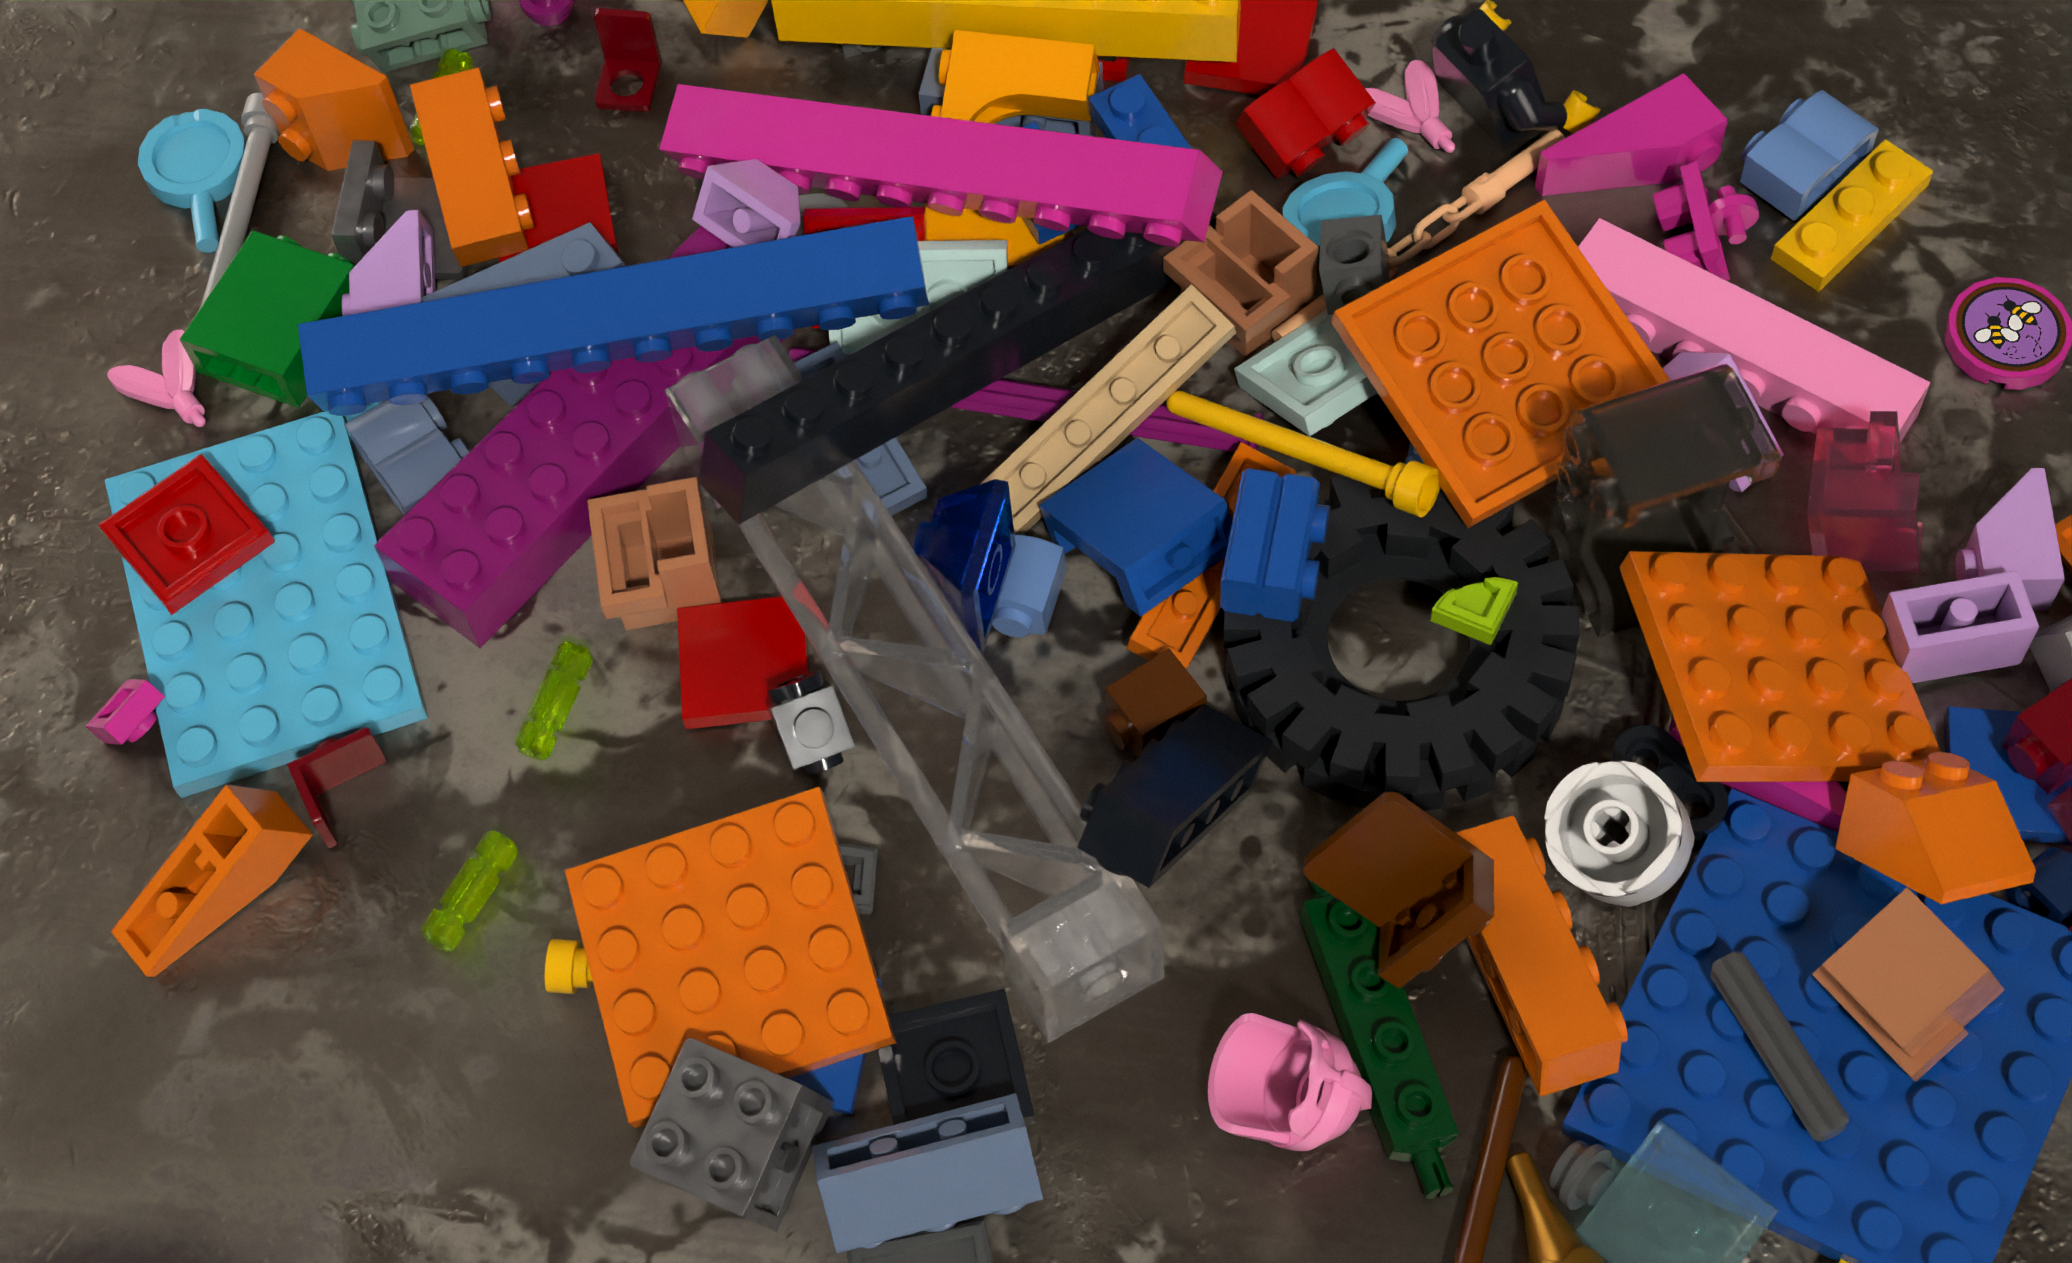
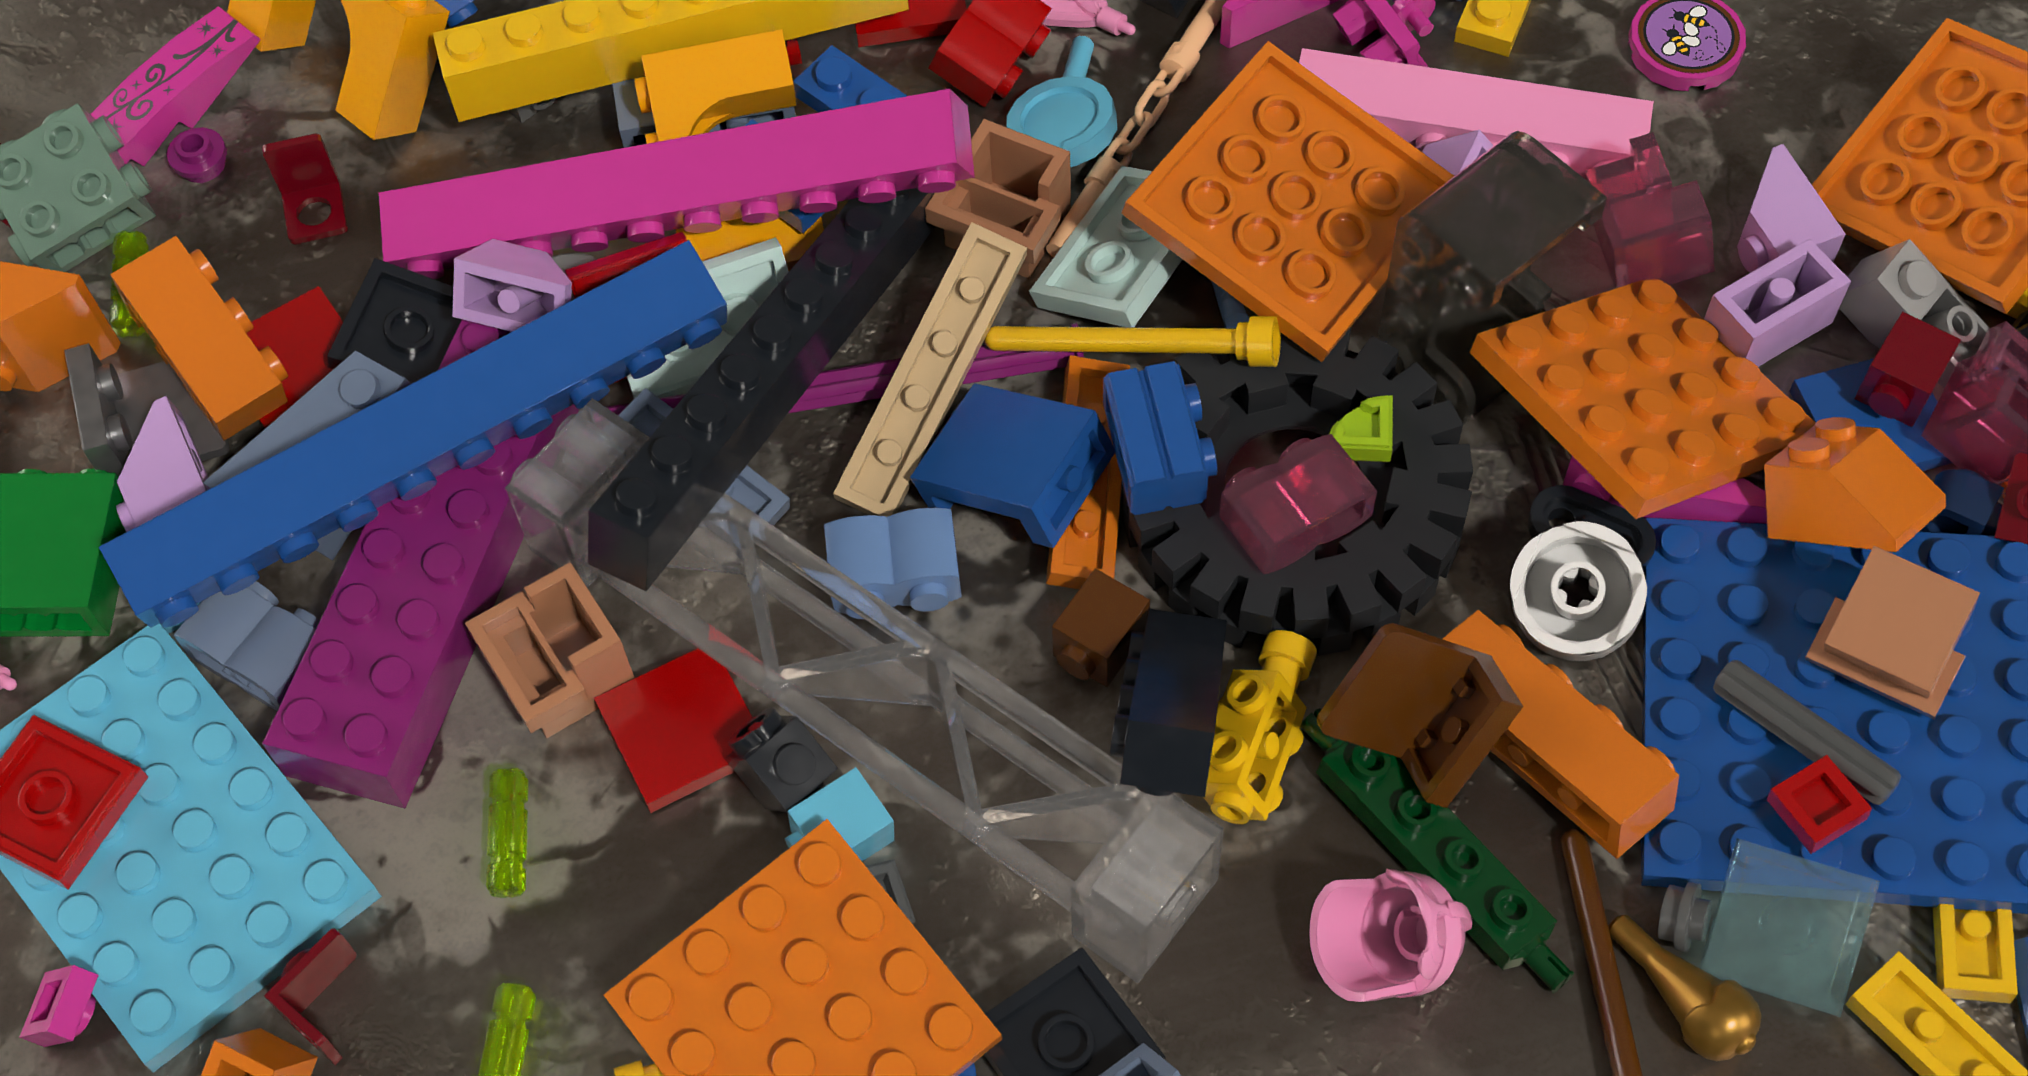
camera: 25 degrees left, 0 degrees up
clear blue slope [914,479,1016,656] -> none
dark grey brick [1319,215,1389,315] -> none
none -> black plate [327,258,462,384]
none -> medium azure brick [785,767,894,862]
none -> yellow brick [1203,630,1317,824]
none -> clear pink brick [1220,434,1377,574]
none -> red plate [1767,755,1872,854]

